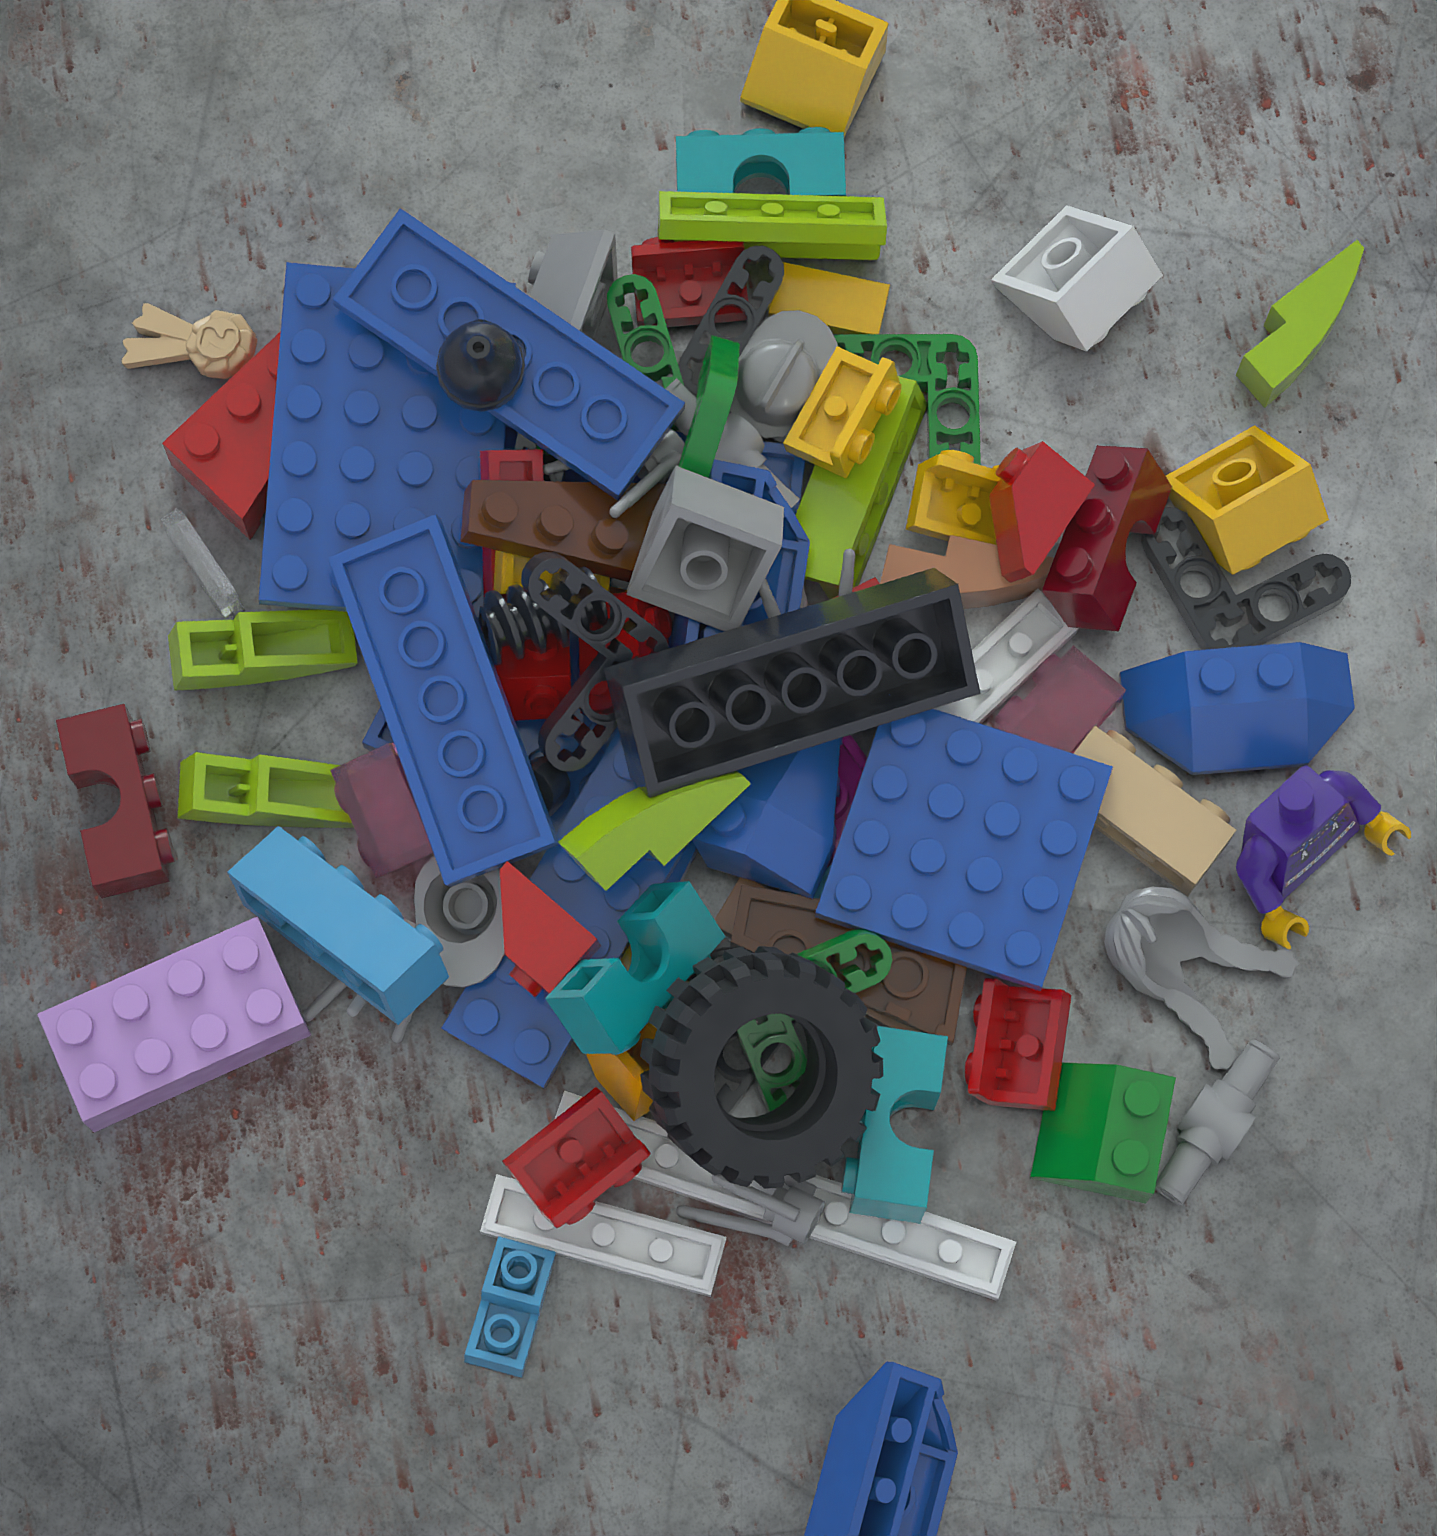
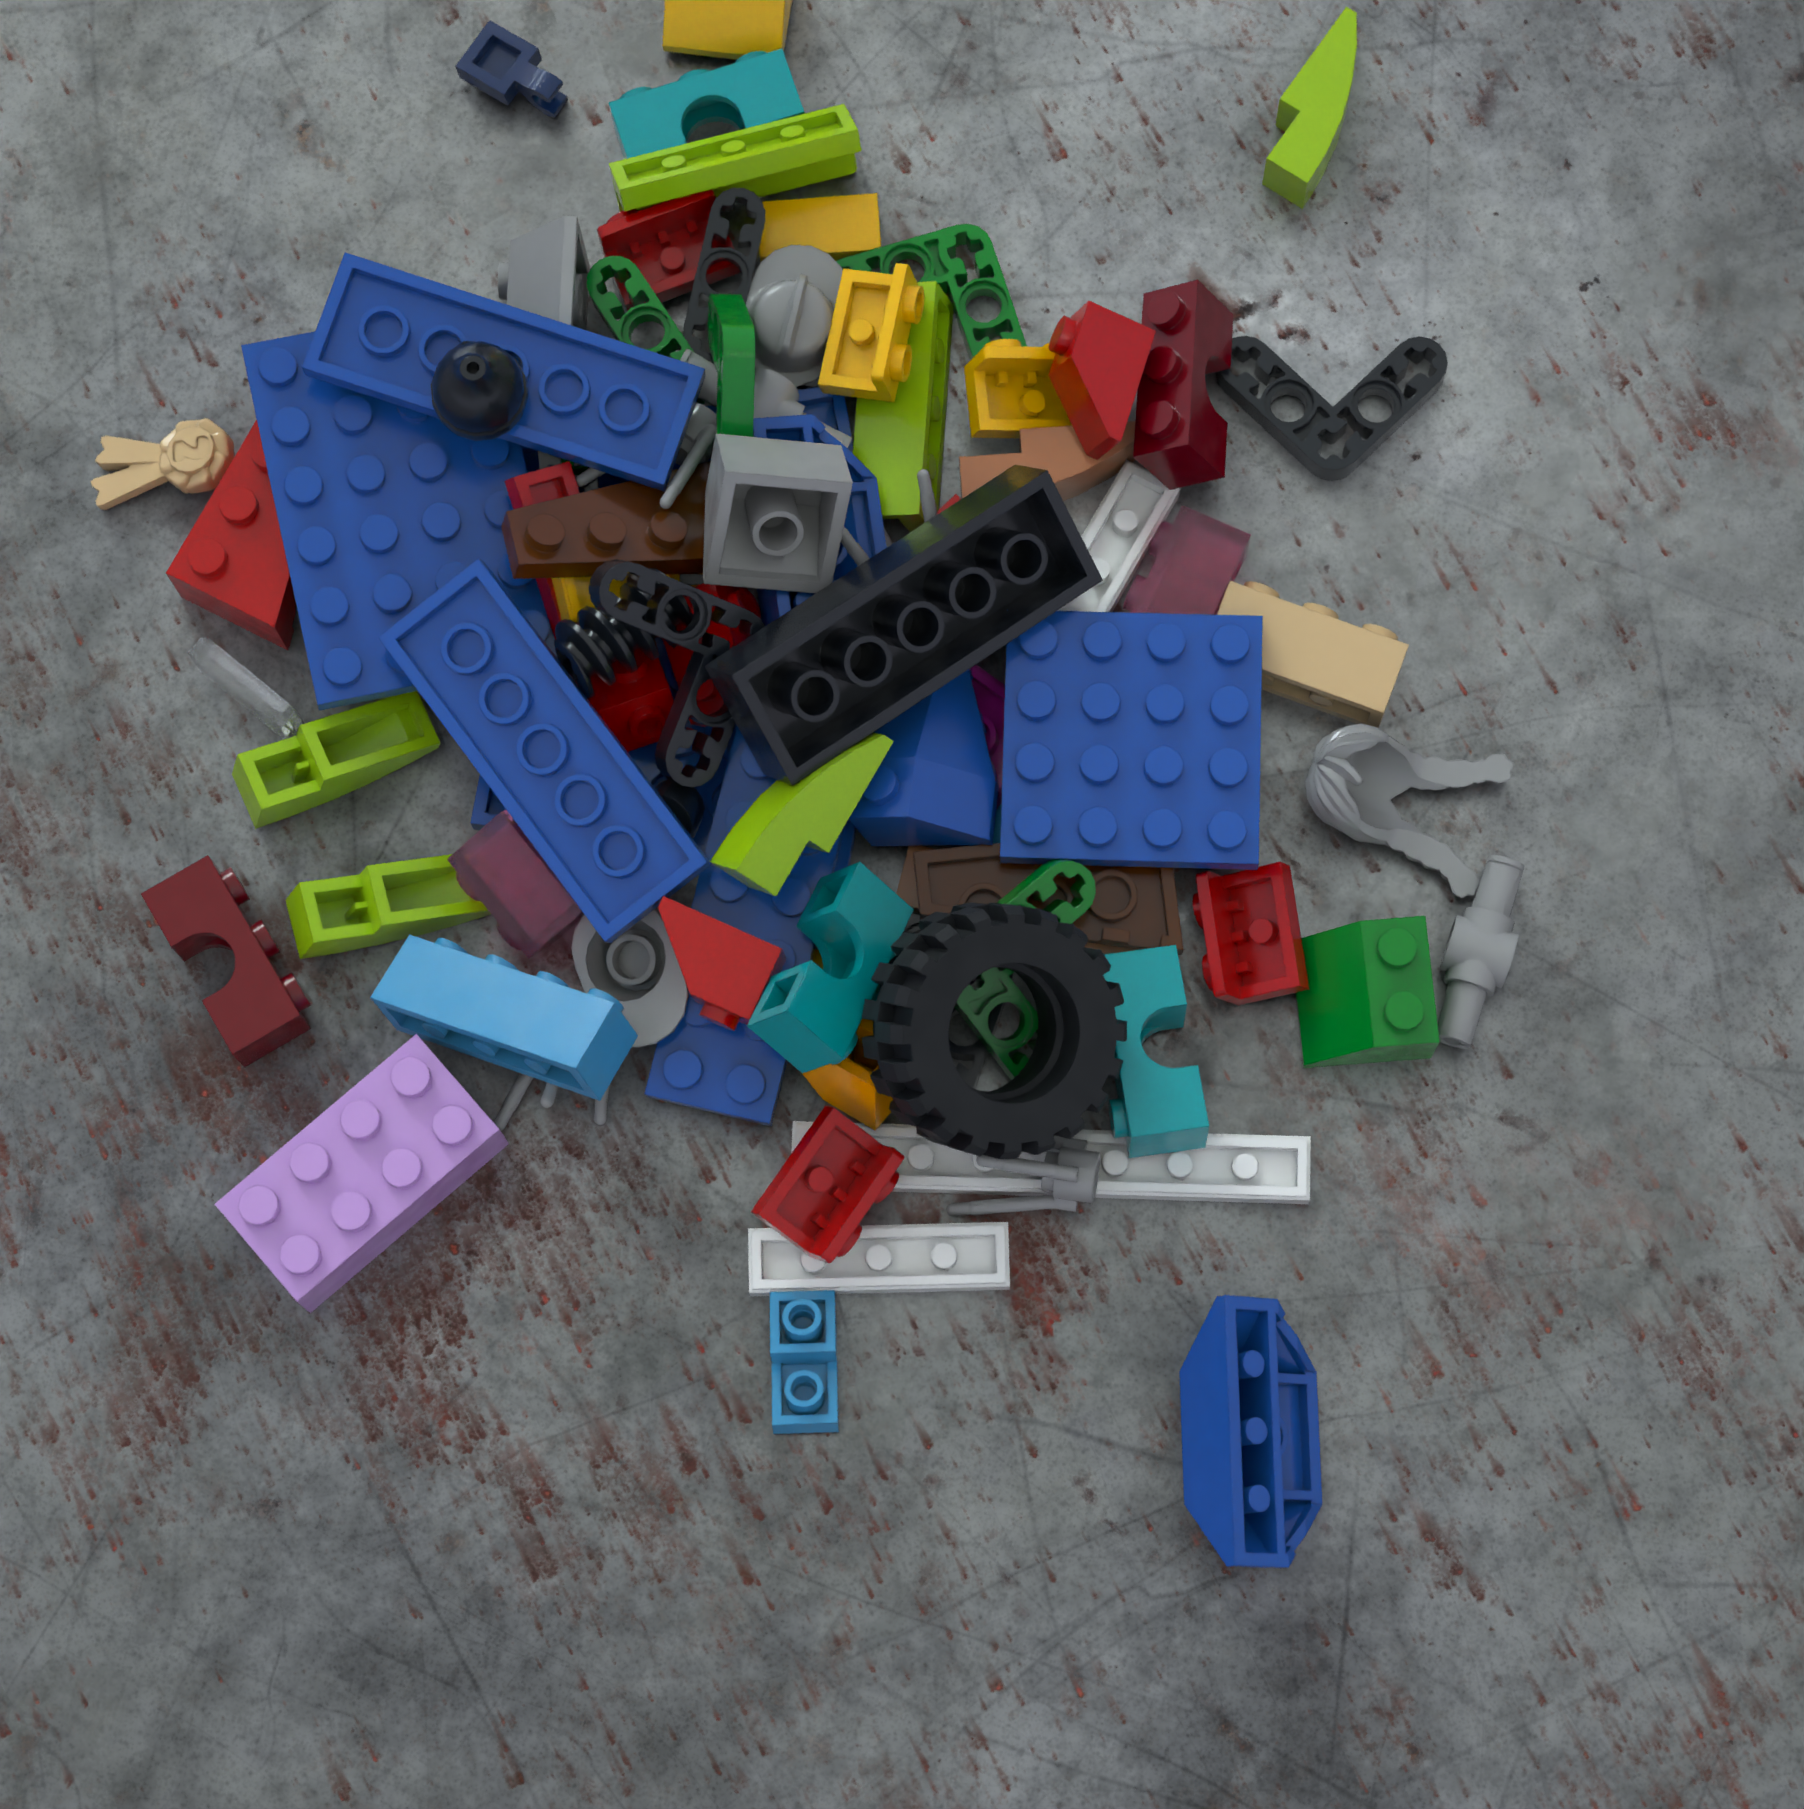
camera: 10 degrees left, 0 degrees up
white slope [991,205,1163,351] -> none
blue wedge [1119,642,1355,775] -> none
yellow slope [1166,425,1329,575] -> none
dark purple torso [1236,765,1411,950] -> none
none -> dark blue plate [455,20,568,118]

